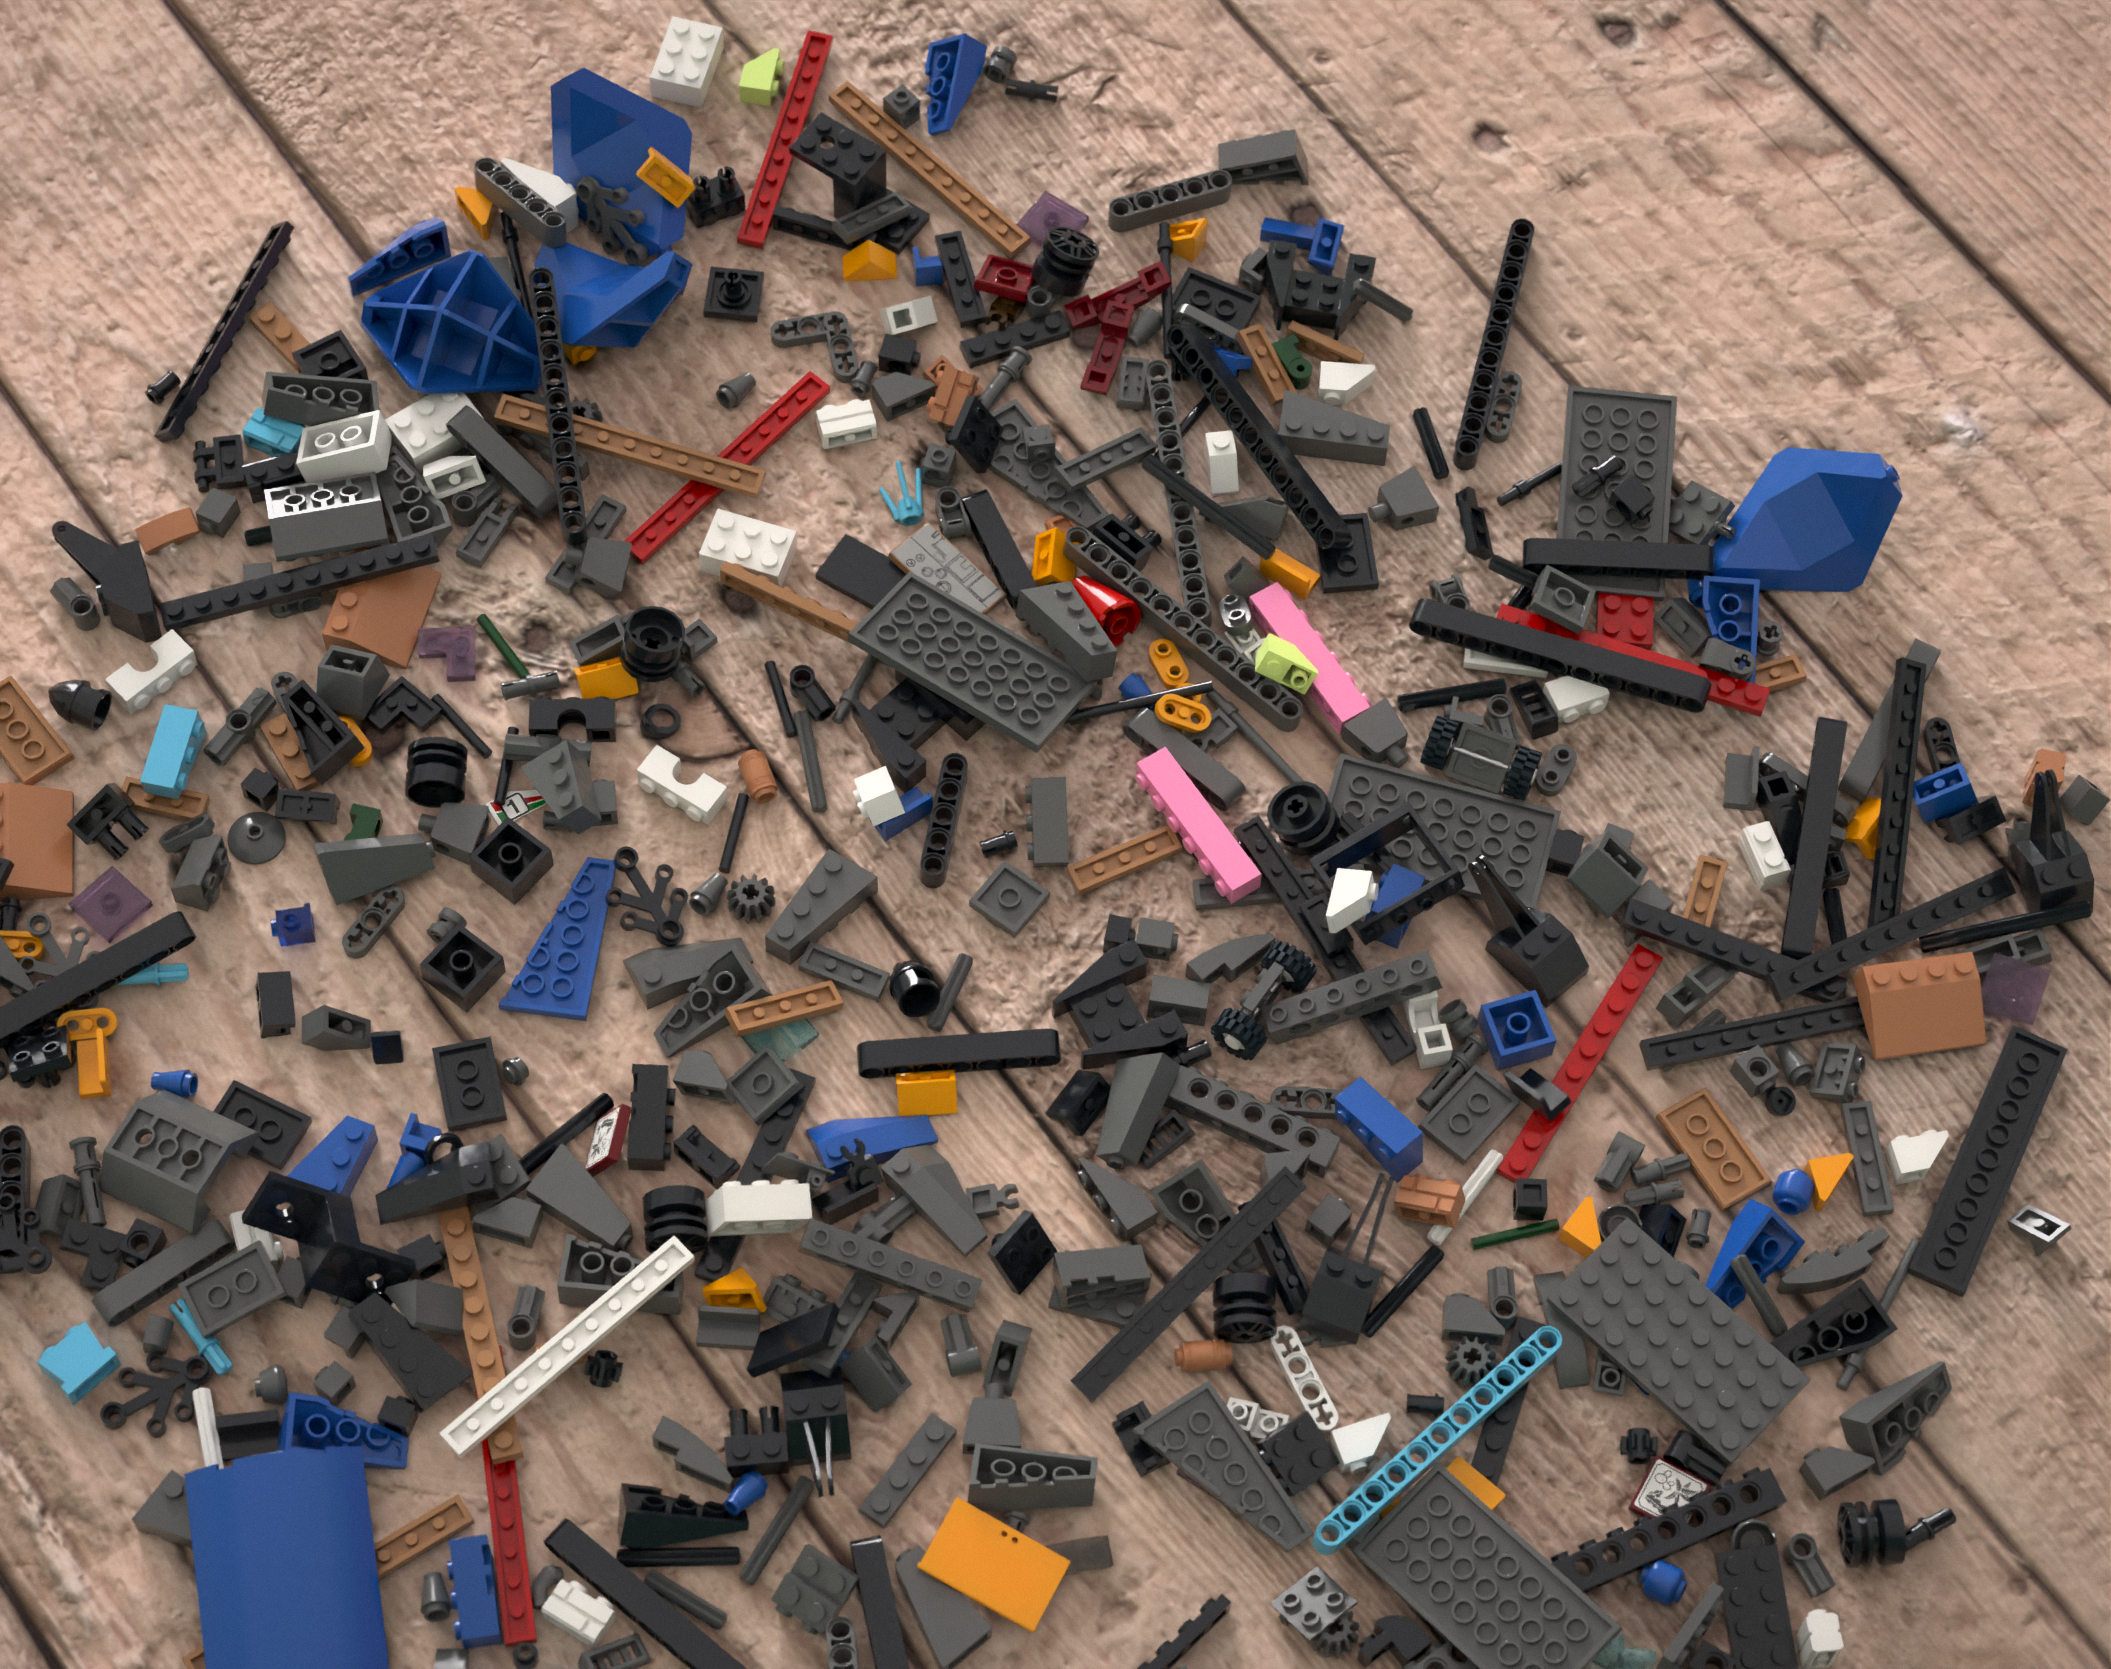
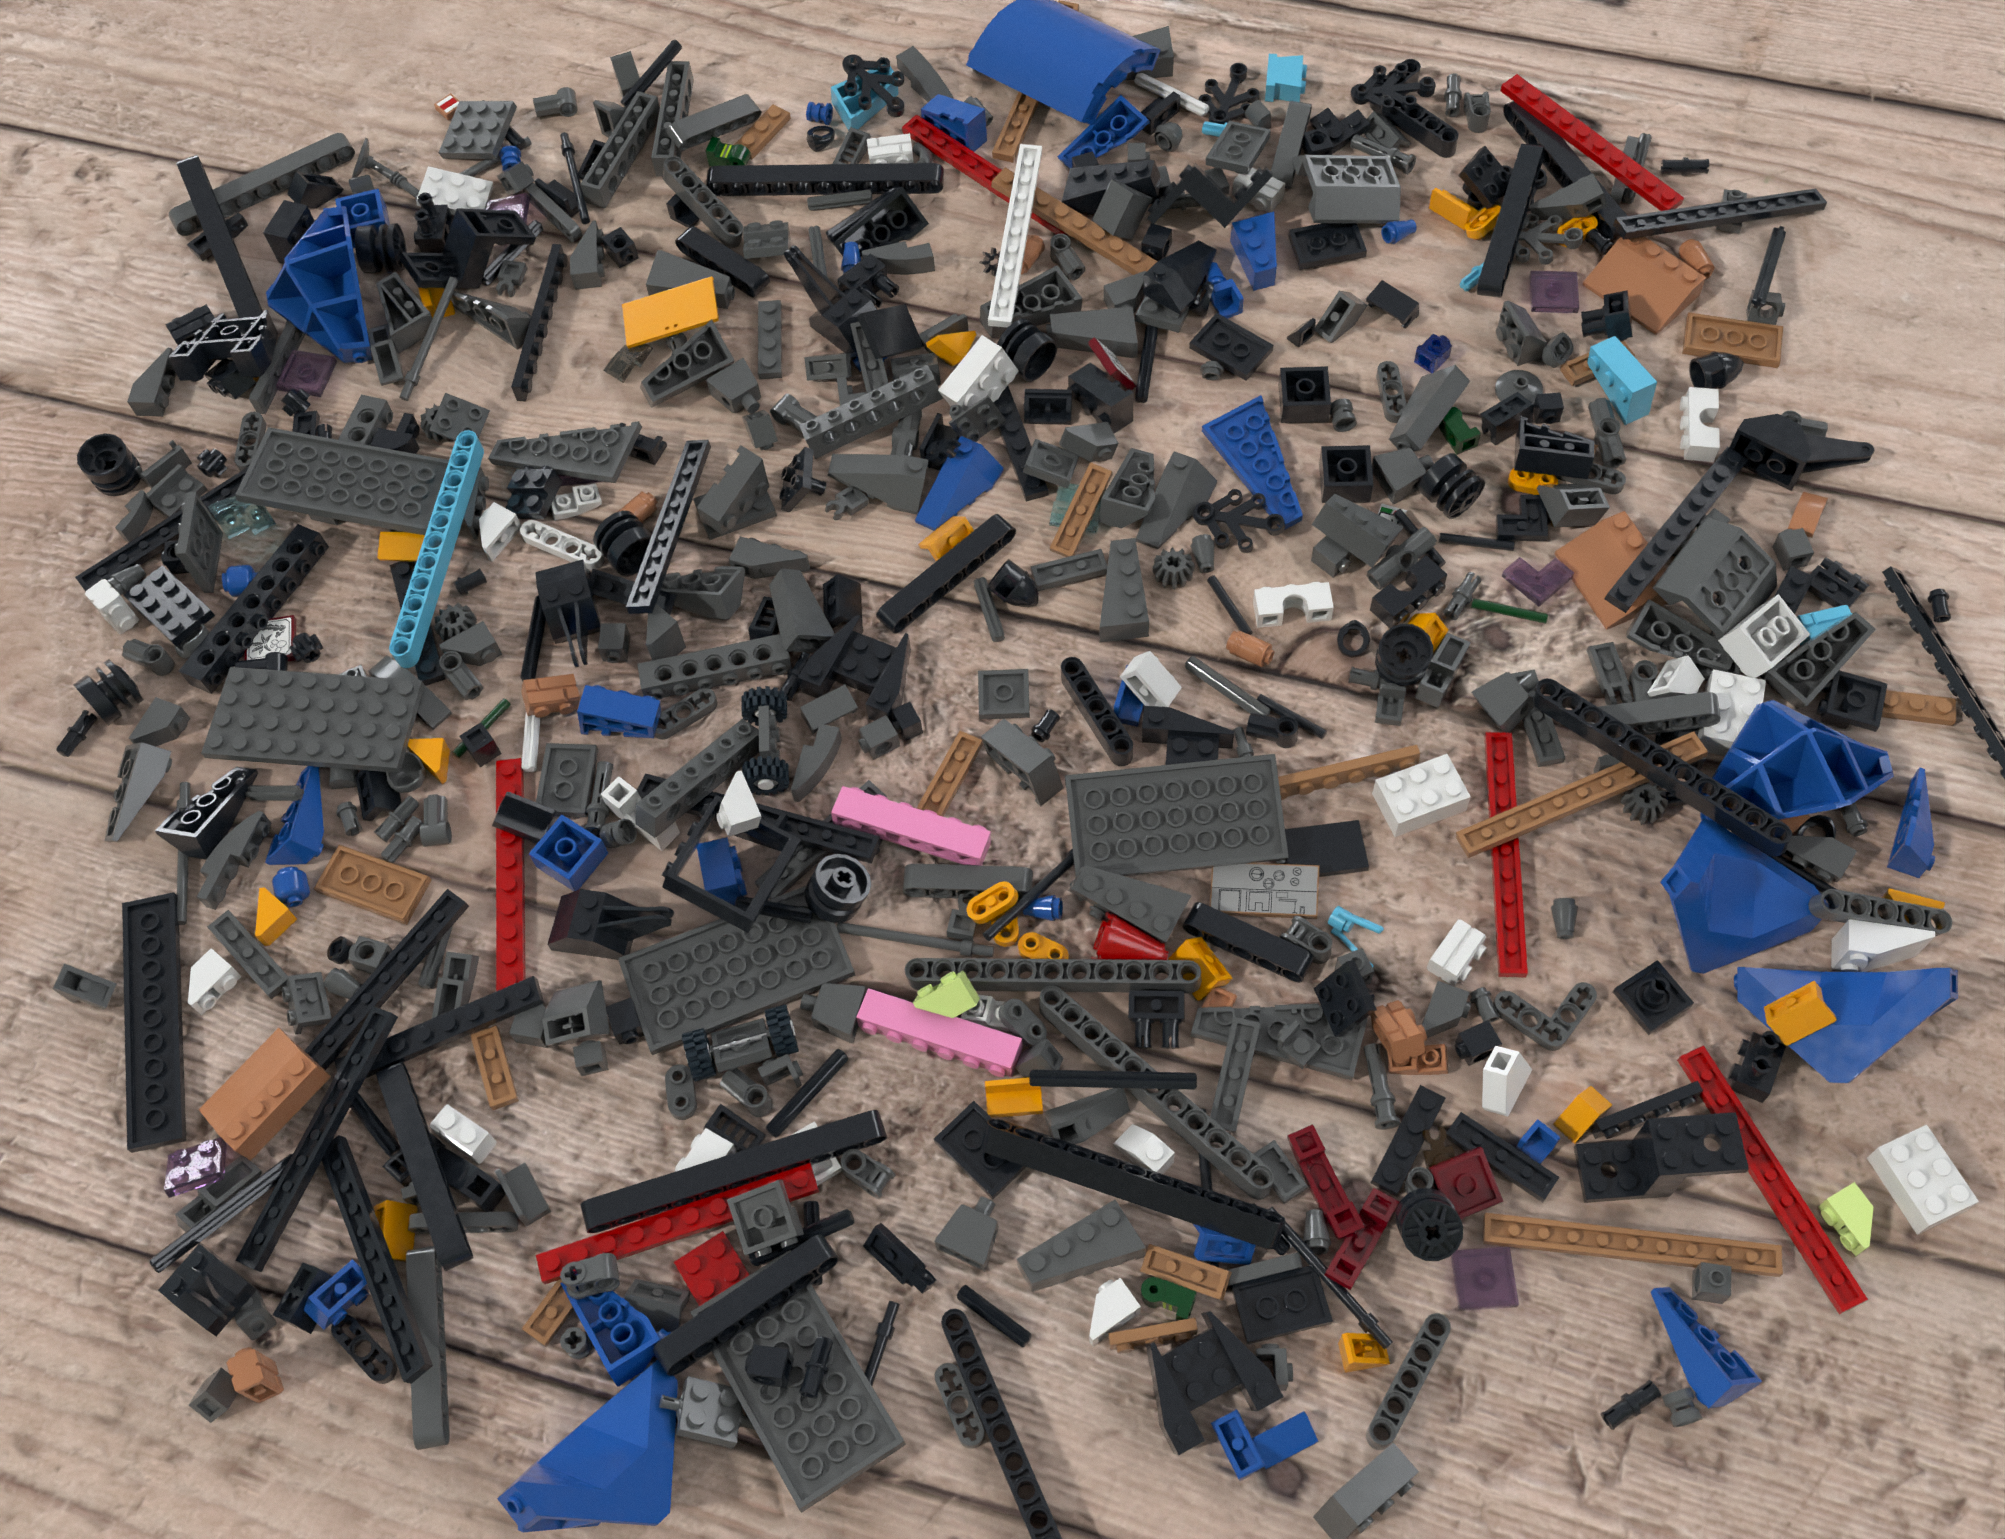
camera: 150 degrees right, 0 degrees up
dark grey plant [576,176,649,266] -> none
dark grey tile [832,191,912,244] -> none
dark grey axle [1352,278,1413,322] -> none

